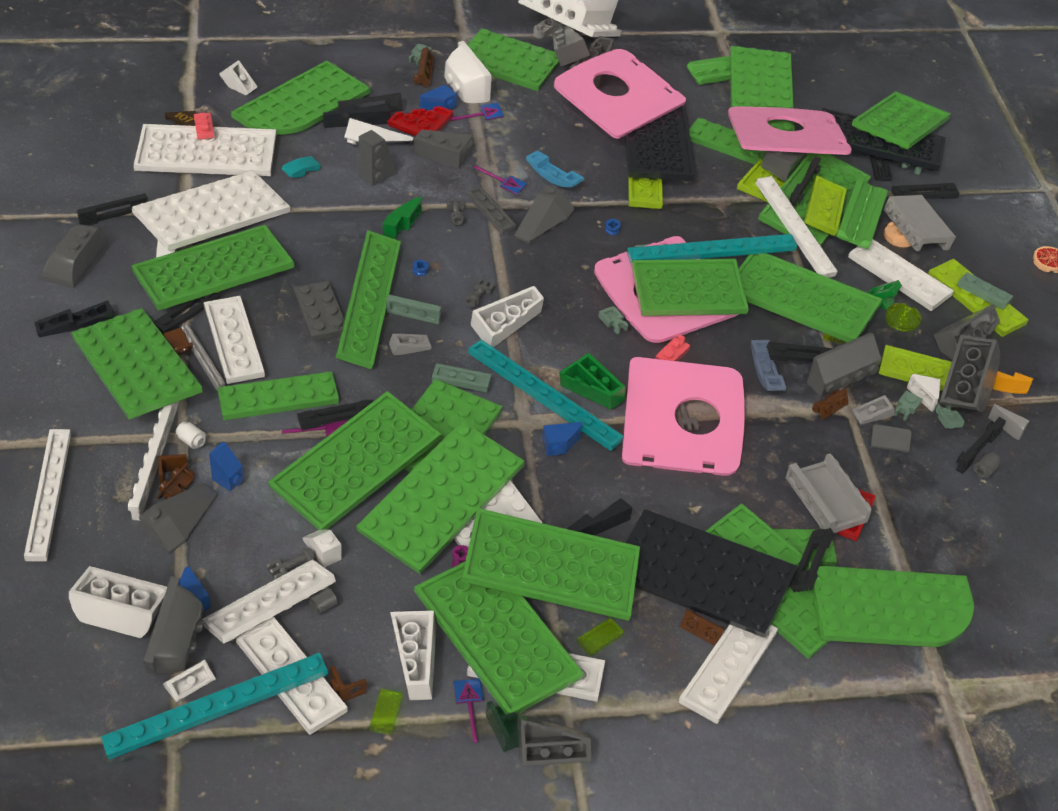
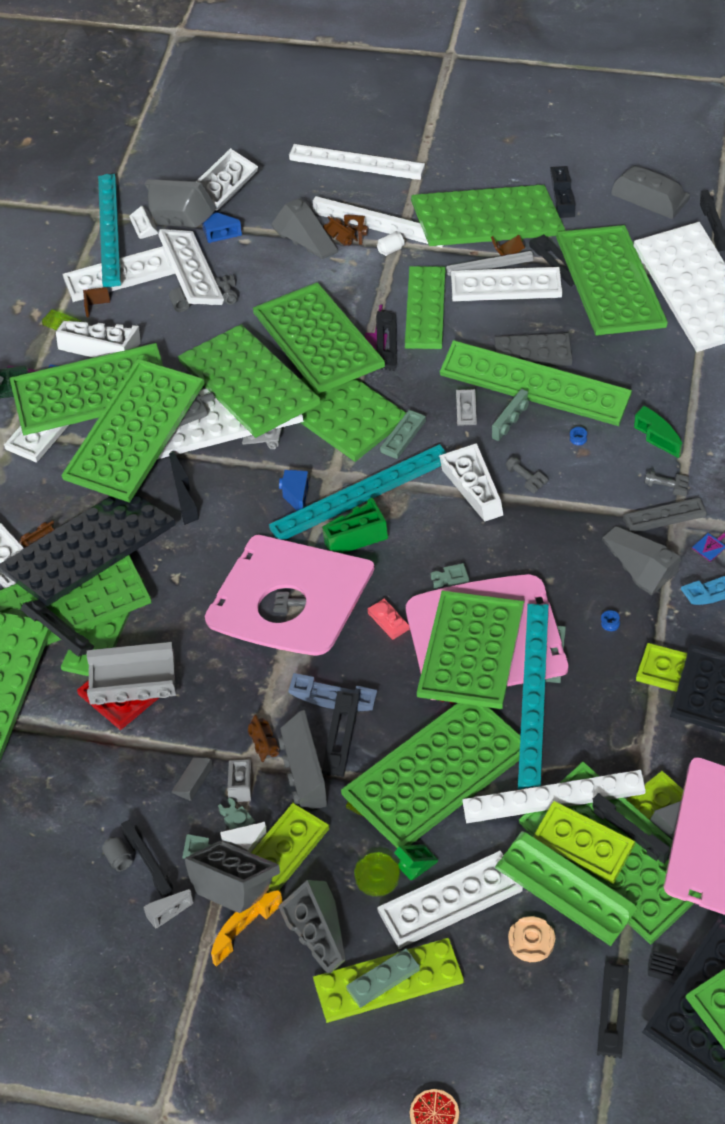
camera: 115 degrees right, 5 degrees up
blue slope [209,442,244,491] -> none
white slope [303,529,342,568] -> none
clear neon green tile [577,618,624,657] -> none
light grey panel [884,195,956,251] -> none

